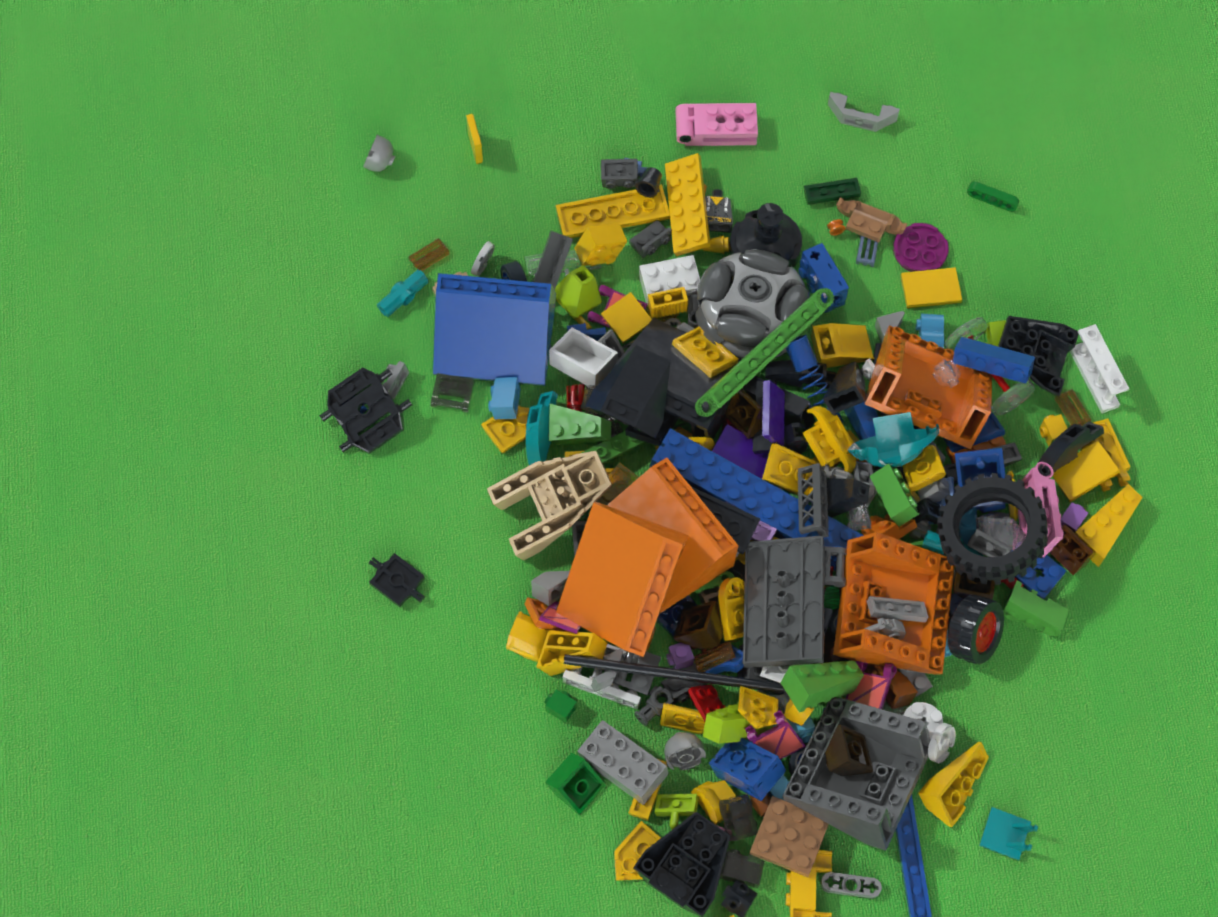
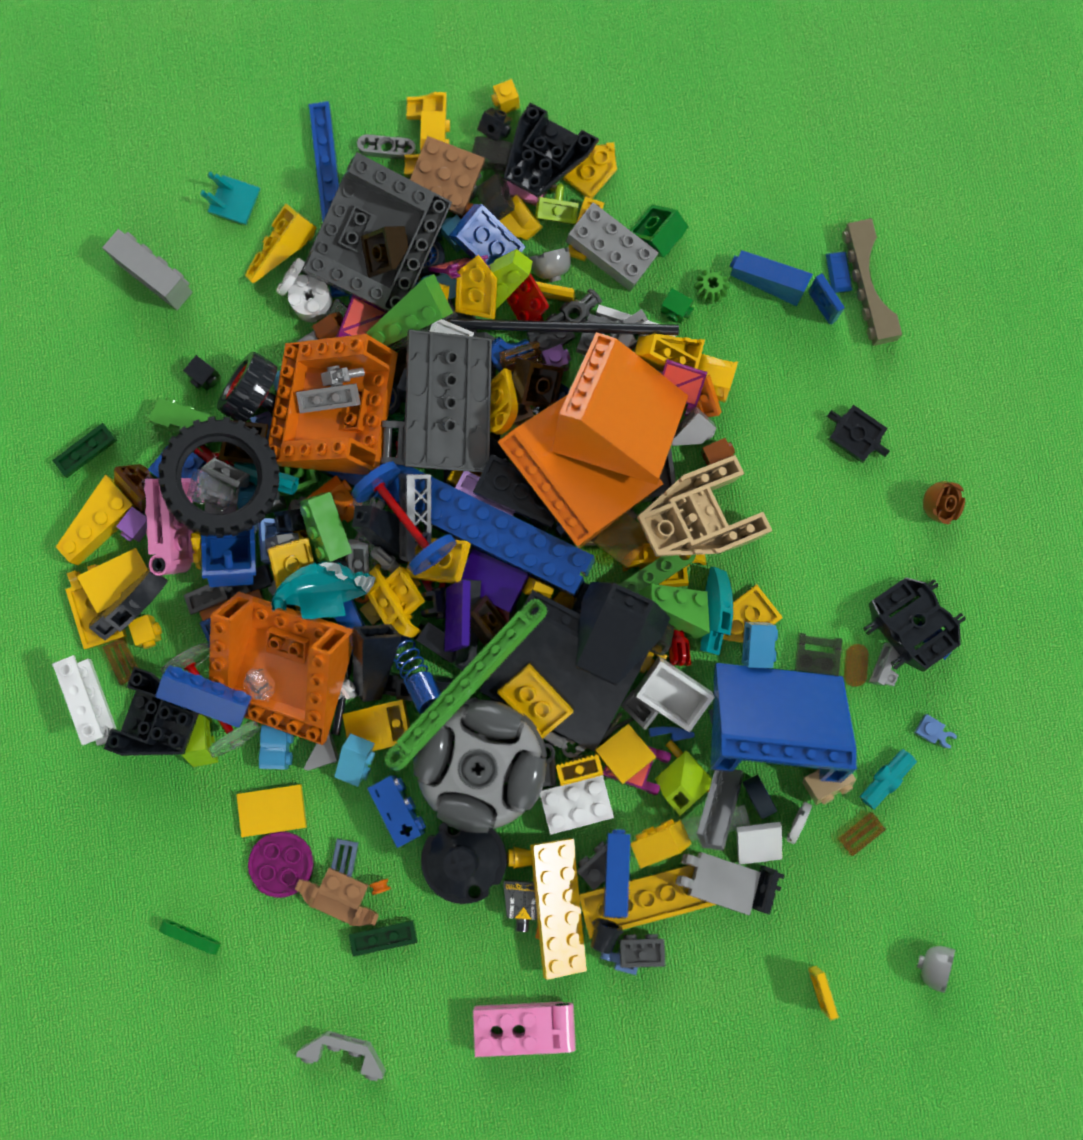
camera: 175 degrees left, 15 degrees up
none -> dark green plate [52,423,118,478]
none -> light grey brick [102,229,193,310]
none -> black brick [183,355,220,391]
none -> medium azure brick [335,733,375,787]
none -> blue piece [351,461,457,575]
none -> blue slope [603,830,630,919]
none -> light grey tile [675,852,761,915]
none -> bright green gear [694,268,730,304]
none -> dark orange brick [700,438,735,466]
none -> blue slope [729,250,813,306]
none -> white tile [737,822,782,865]
none -> black plate [752,865,784,915]
none -> blue tile [808,273,845,325]
none -> blue tile [826,251,853,293]
none -> dark tan arch [842,218,902,346]
none -> clear orange tile [844,644,869,687]
none -> medium blue plate [914,714,957,748]
none -> dark orange cylinder [923,481,965,524]

